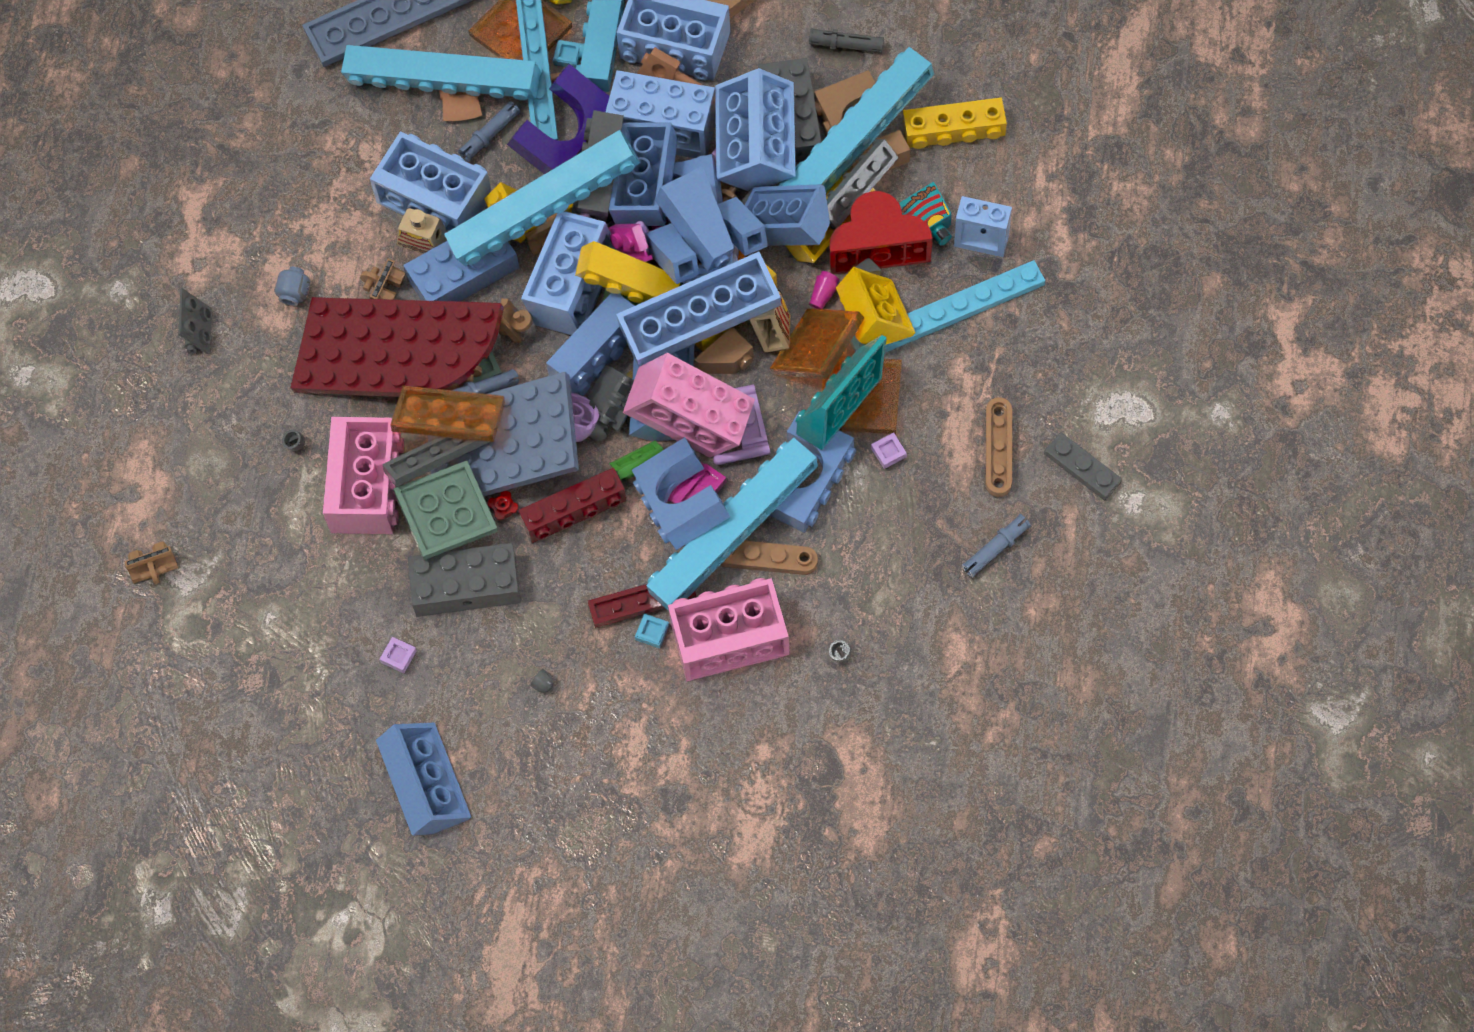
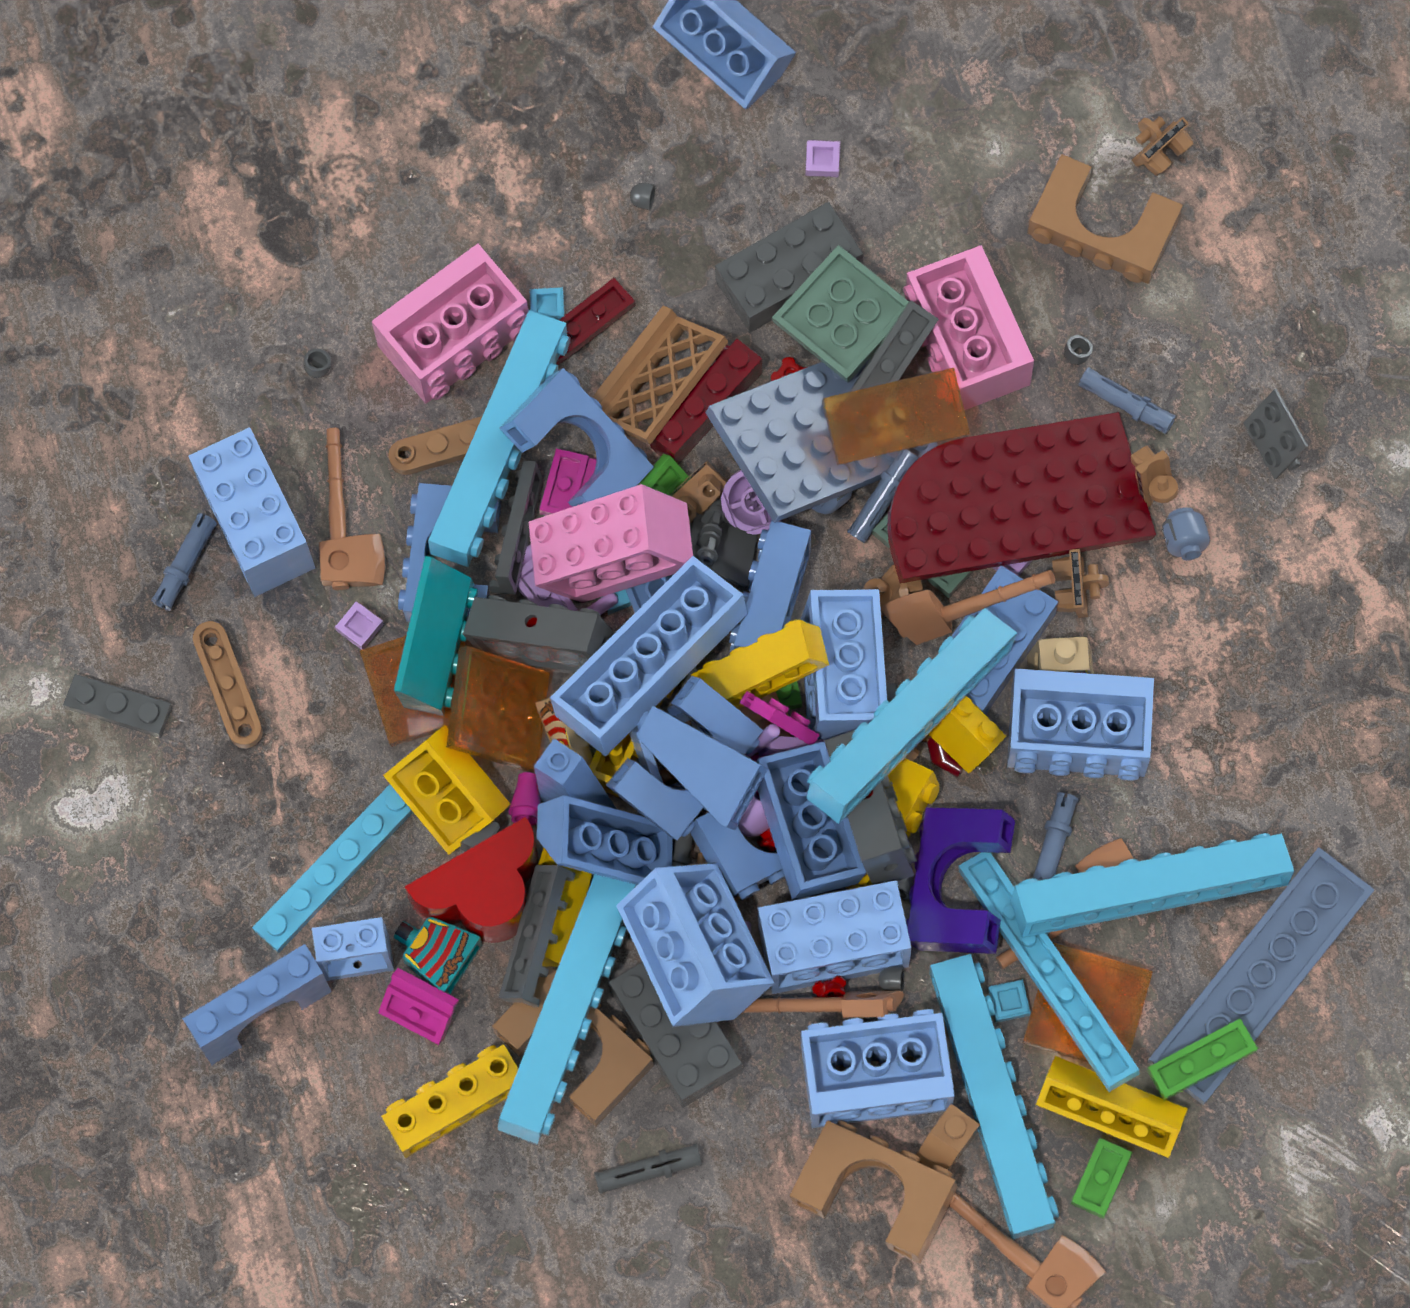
camera: 155 degrees right, 5 degrees up
none -> medium blue arch [183,944,332,1065]
none -> light blue brick [188,427,316,597]
none -> nougat piece [319,428,385,590]
none -> dark pink plate [378,968,459,1045]
none -> dark grey brick [463,595,614,674]
none -> dark grey hinge [488,461,543,595]
none -> medium blue slope [534,739,617,809]
none -> medium nougat fence [592,306,728,445]
none -> medium nougat hips [669,461,728,524]
none -> nougat piece [880,570,1055,645]
none -> medium nougat arch [1027,154,1183,284]
none -> sand blue pin [1078,367,1176,435]
none -> medium nougat hips [1131,446,1179,507]

